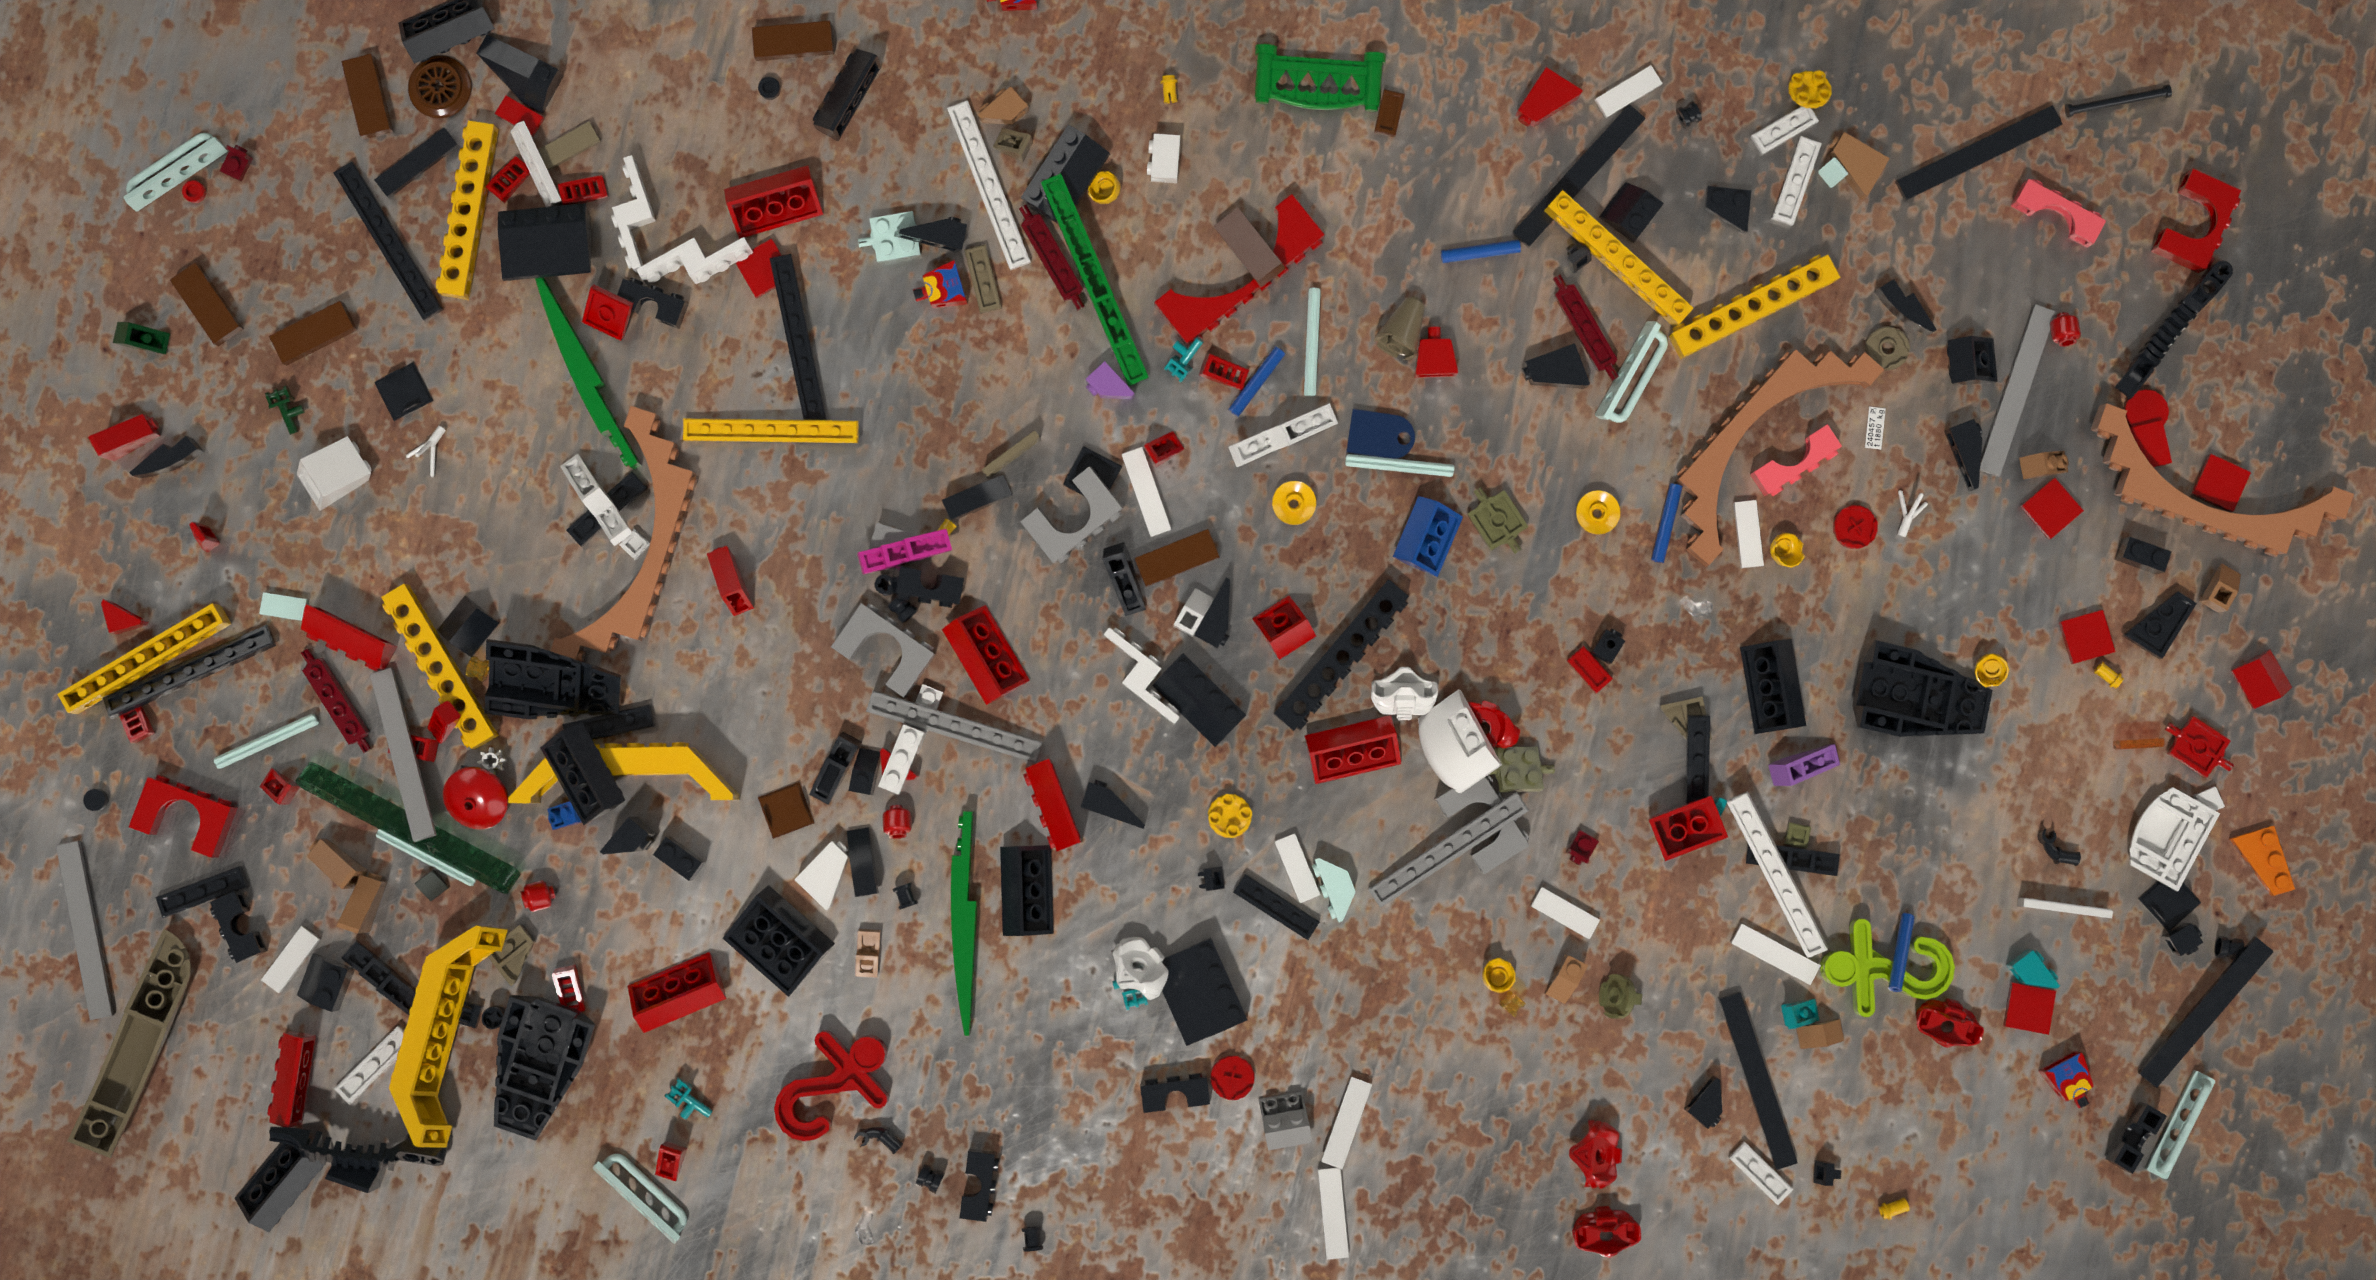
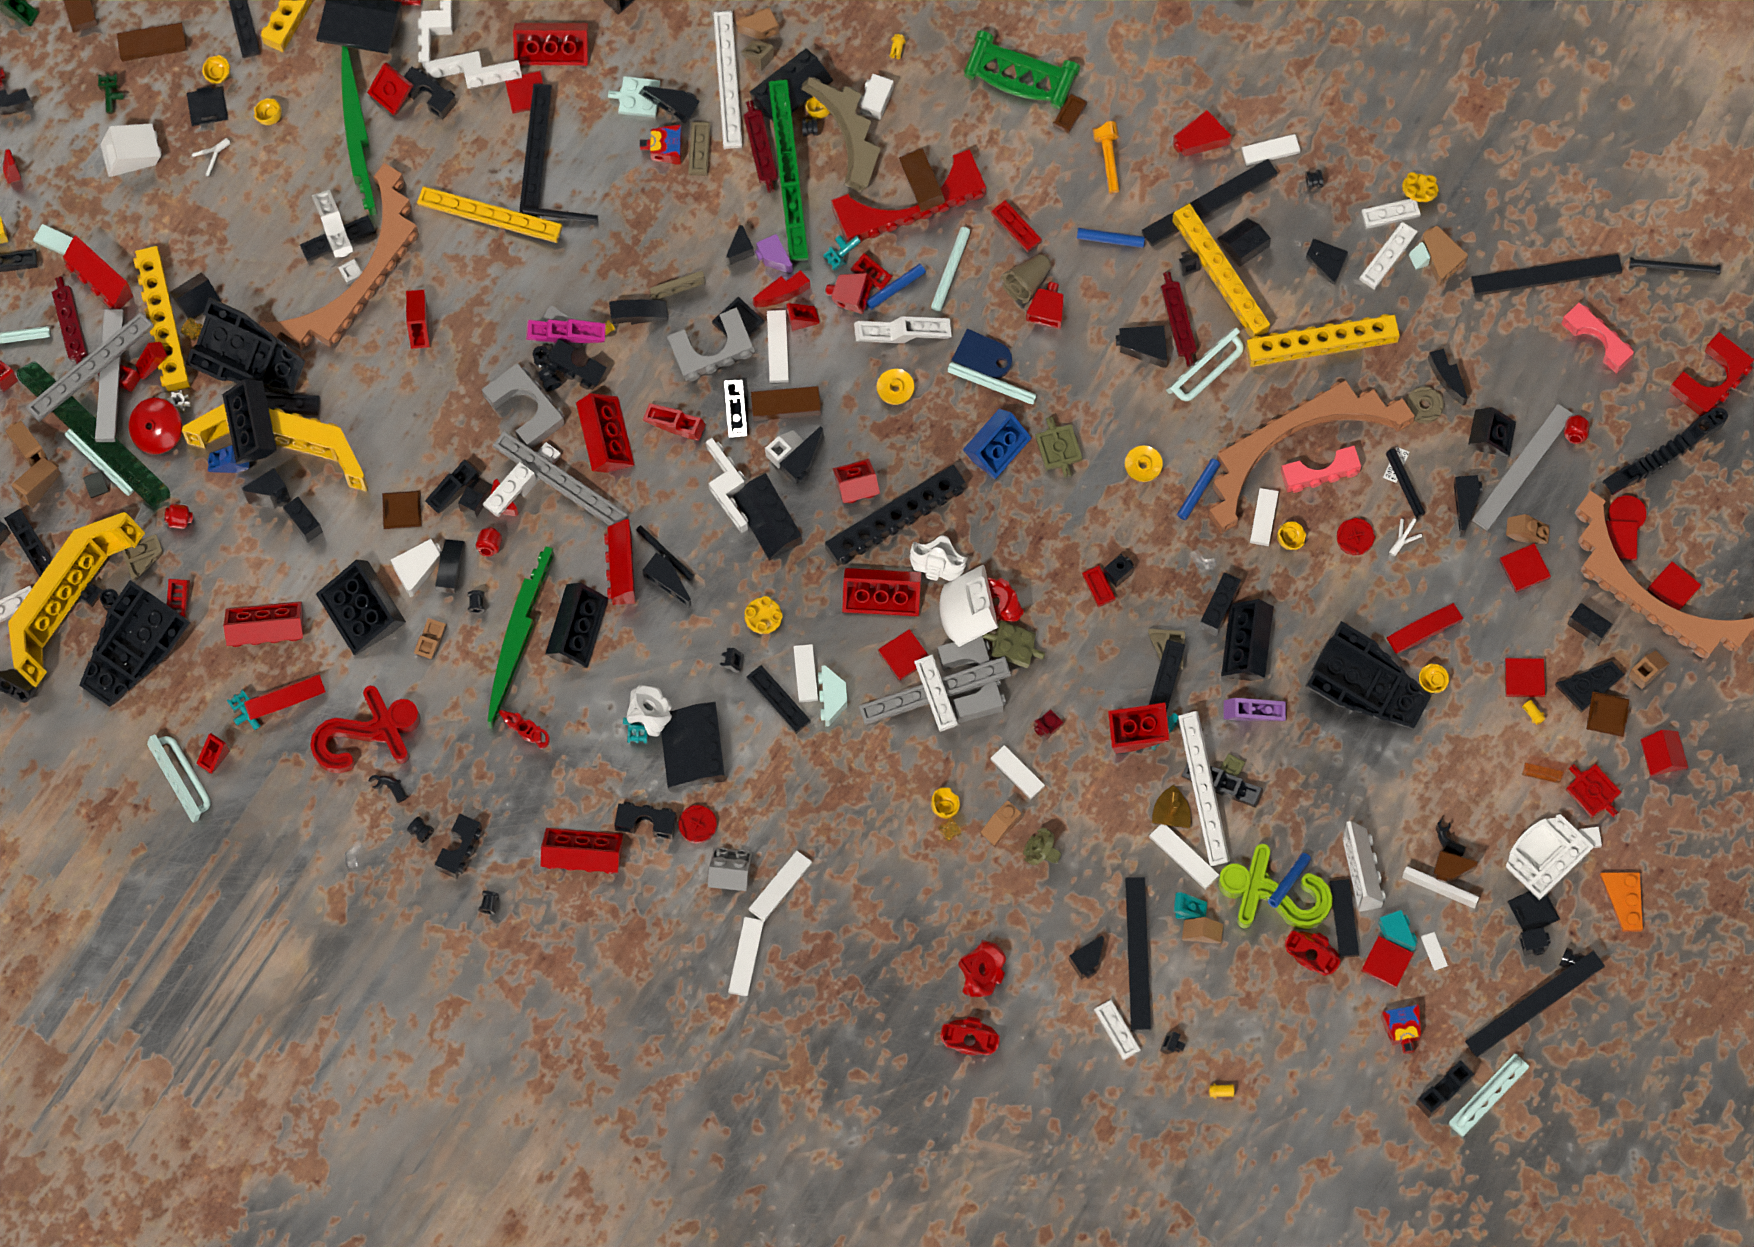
camera: 20 degrees right, 15 degrees down
none -> light grey tile [26,312,154,422]
none -> yellow hair [202,55,231,84]
none -> red slope [244,674,326,720]
none -> yellow hair [253,98,282,126]
none -> red animal [499,710,550,749]
none -> black bar [523,206,598,223]
none -> red slope [540,828,623,874]
none -> black bar [636,525,695,581]
none -> red slope [642,403,706,441]
none -> black slope [726,225,754,265]
none -> red slope [752,270,811,308]
none -> dark tan arch [801,77,881,192]
none -> black wheel [802,117,818,136]
none -> red torso [825,273,873,314]
none -> red tile [878,629,929,681]
none -> white tile [914,655,958,732]
none -> red plate [991,200,1042,253]
none -> light orange piece [1092,121,1119,193]
none -> pearl gold shield [1152,785,1191,829]
none -> black arch [1199,572,1241,636]
none -> black tile [1329,879,1359,958]
none -> white slope [1342,821,1385,912]
none -> black axle [1386,448,1425,518]
none -> red slope [1386,603,1464,654]
none -> white sticker [1421,932,1448,971]
none -> reddish brown slope [1433,851,1478,883]
none -> reddish brown piece [1586,692,1630,737]

